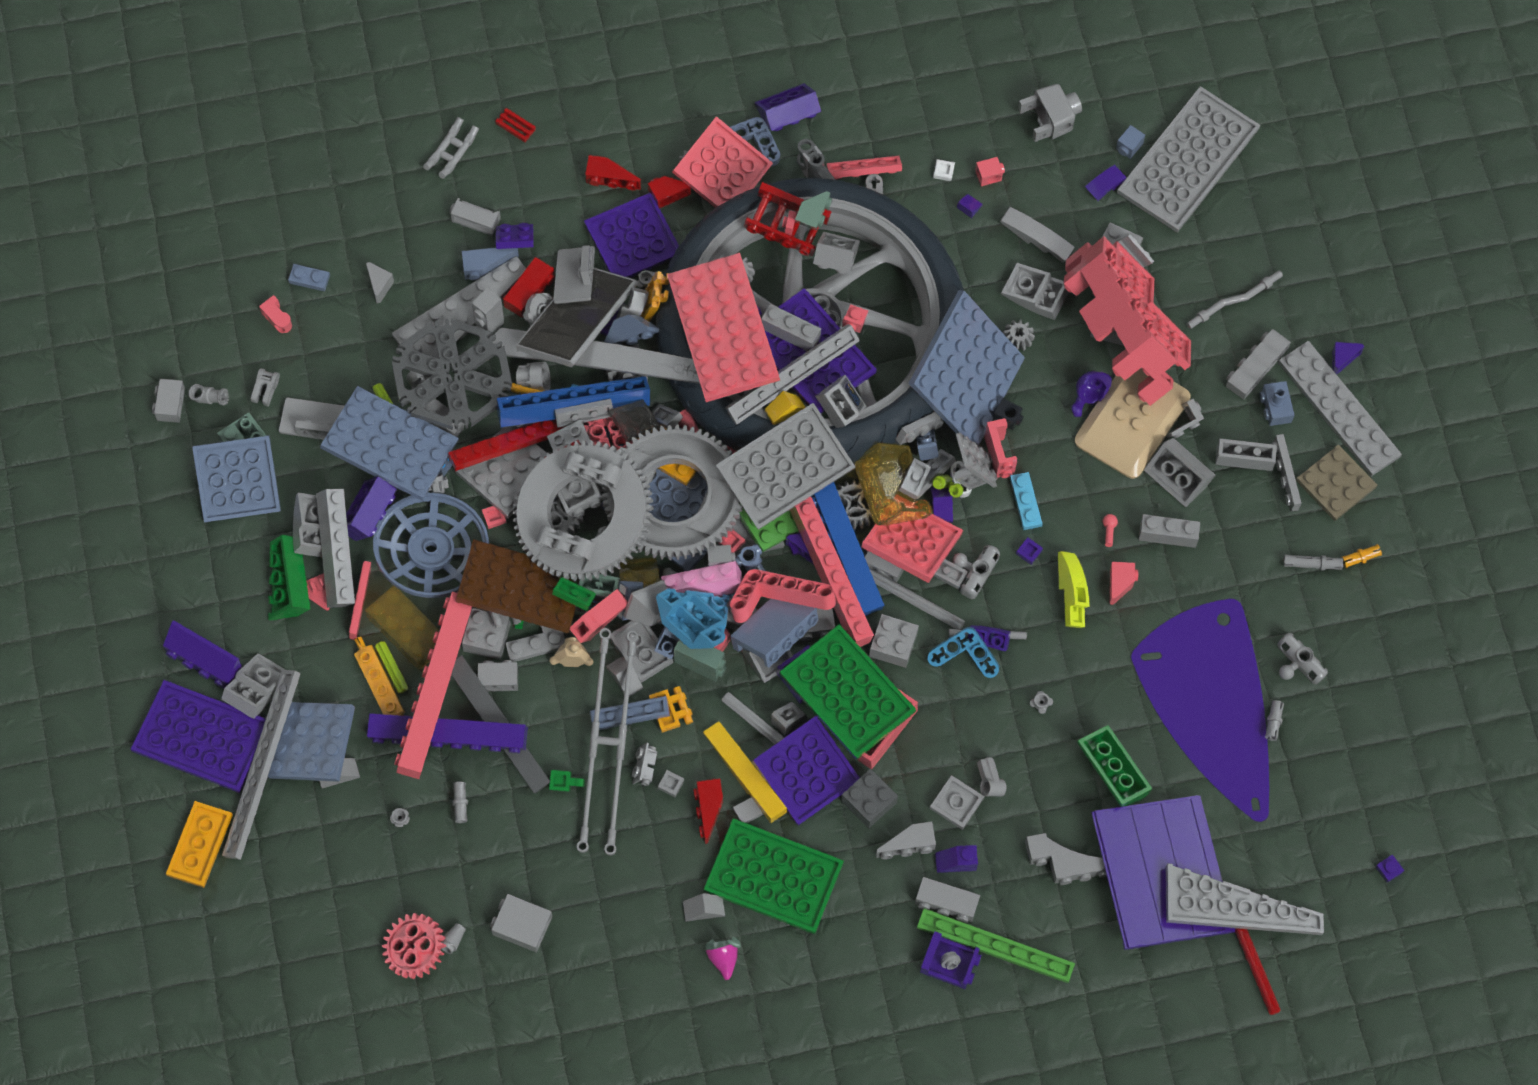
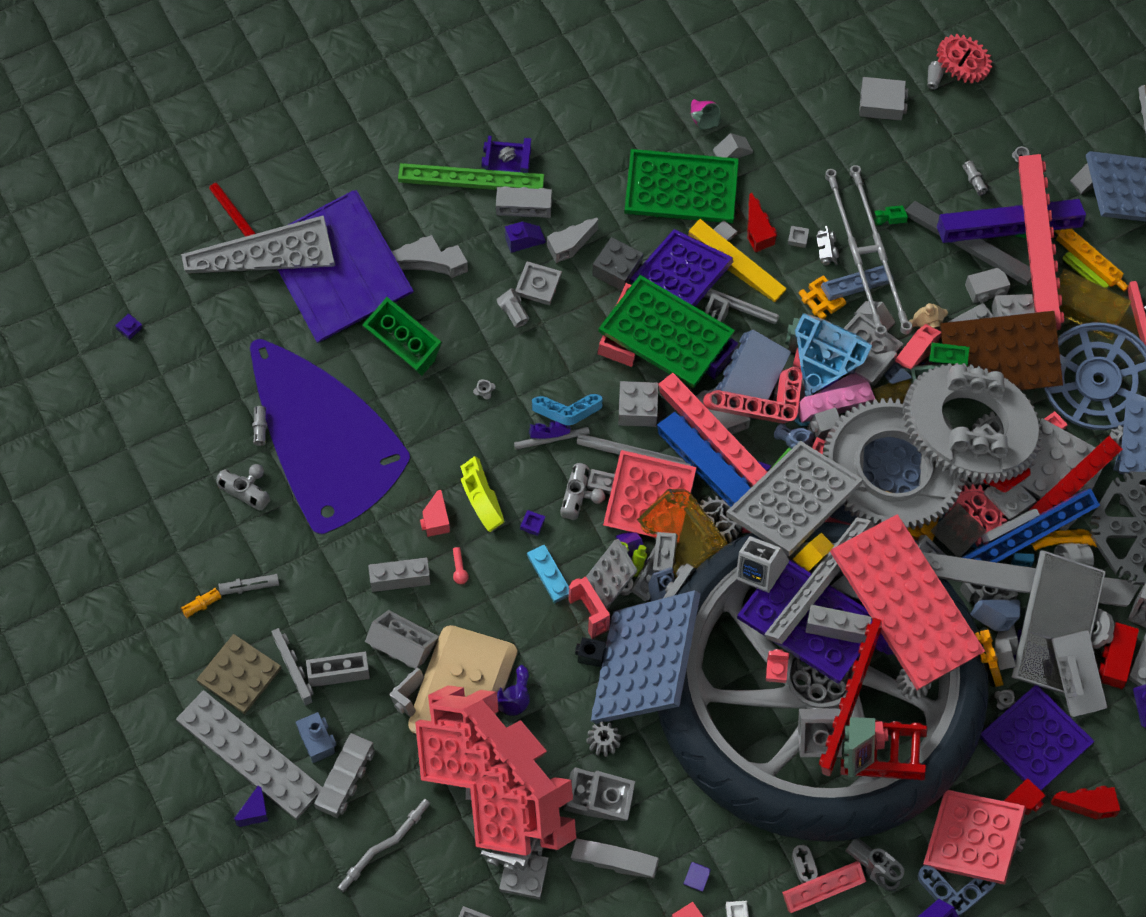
camera: 165 degrees right, 5 degrees down
none -> red plate [819,618,882,776]

